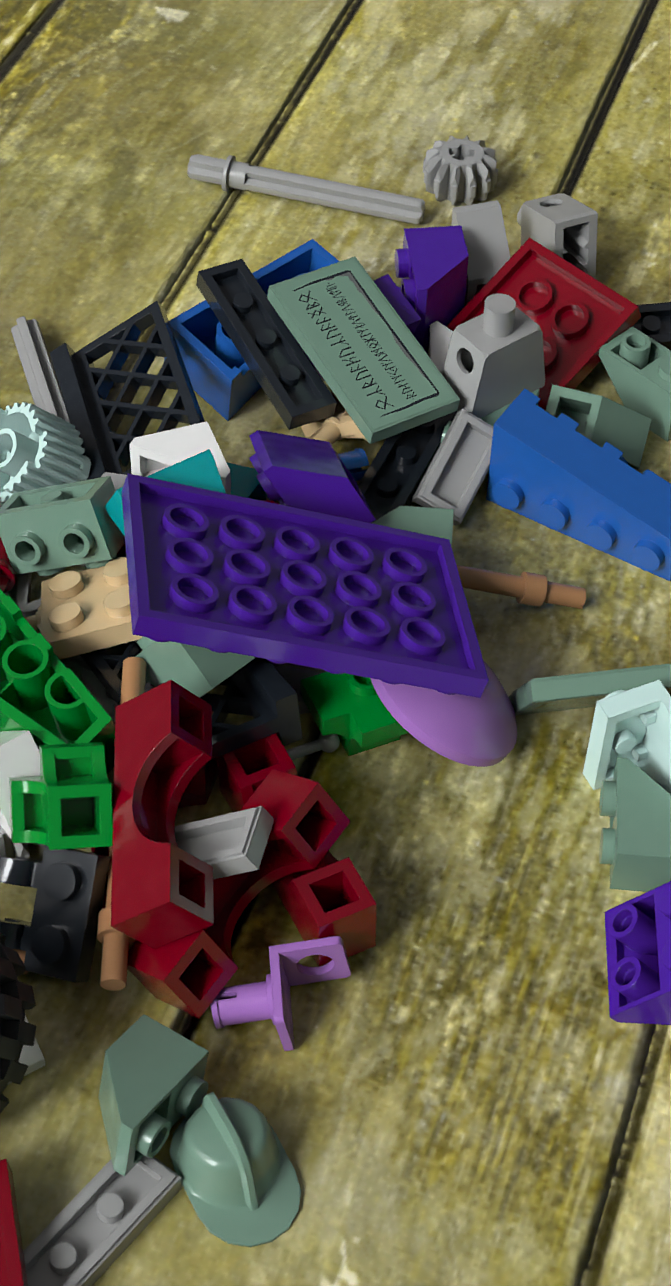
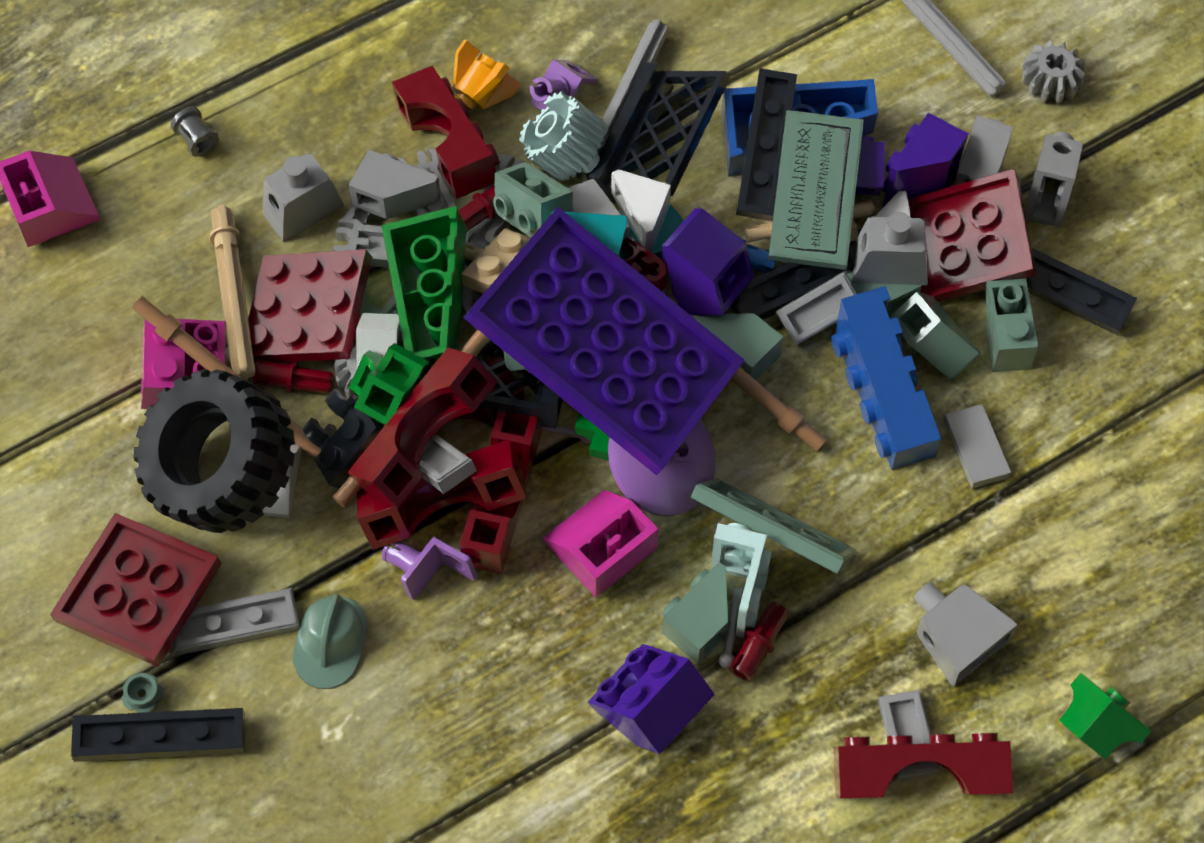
camera: 40 degrees right, 15 degrees up
sand green slope [98,1014,209,1177] -> none
none -> dark pink slope [543,490,659,598]

